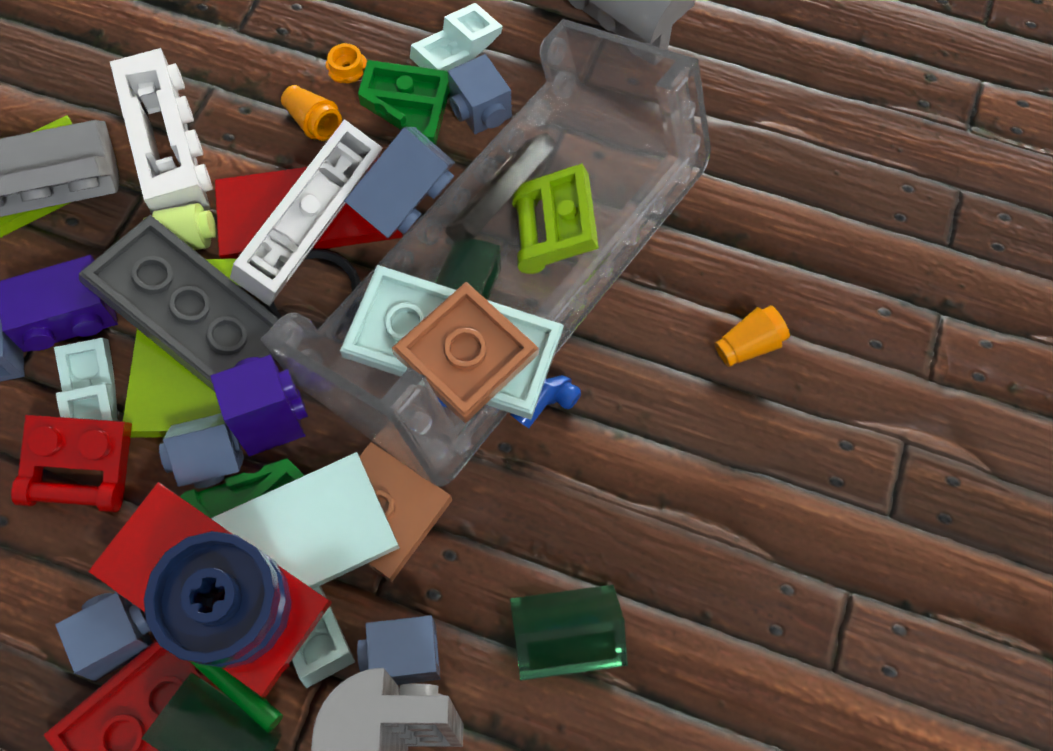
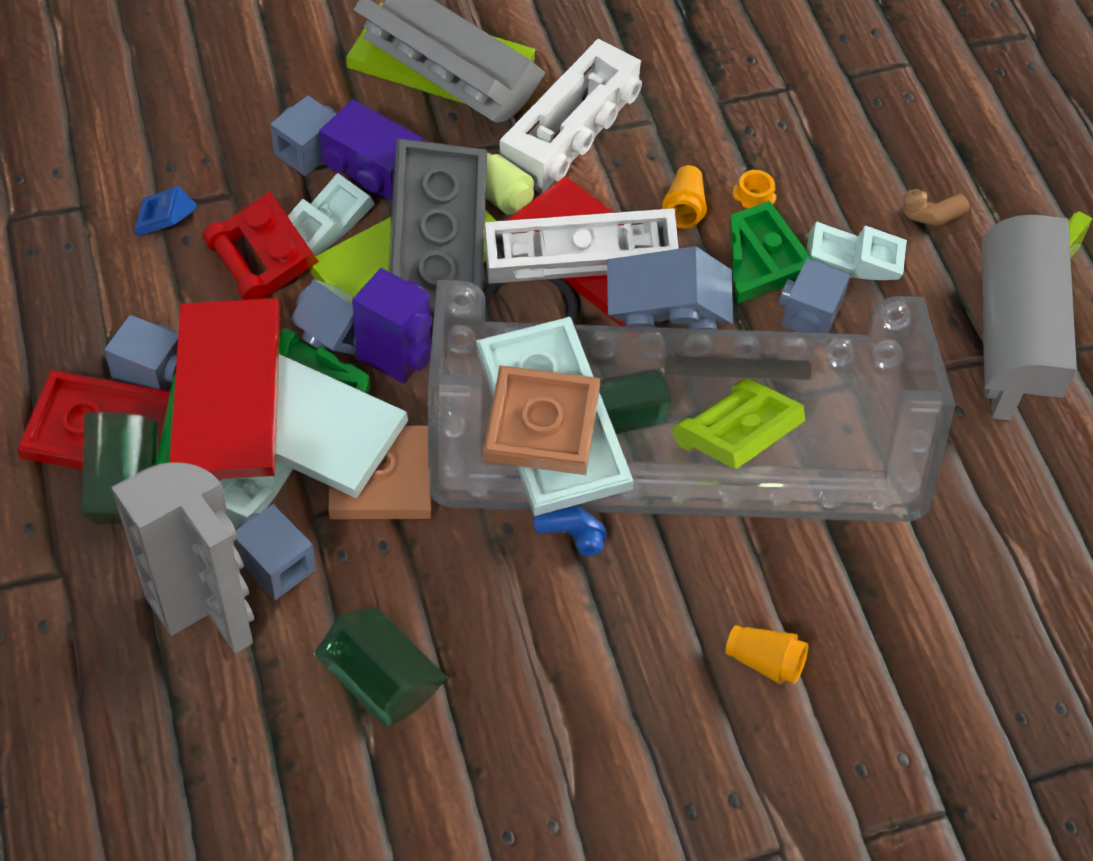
camera: 50 degrees right, 10 degrees down
dark blue wheel [144,531,292,669] -> none

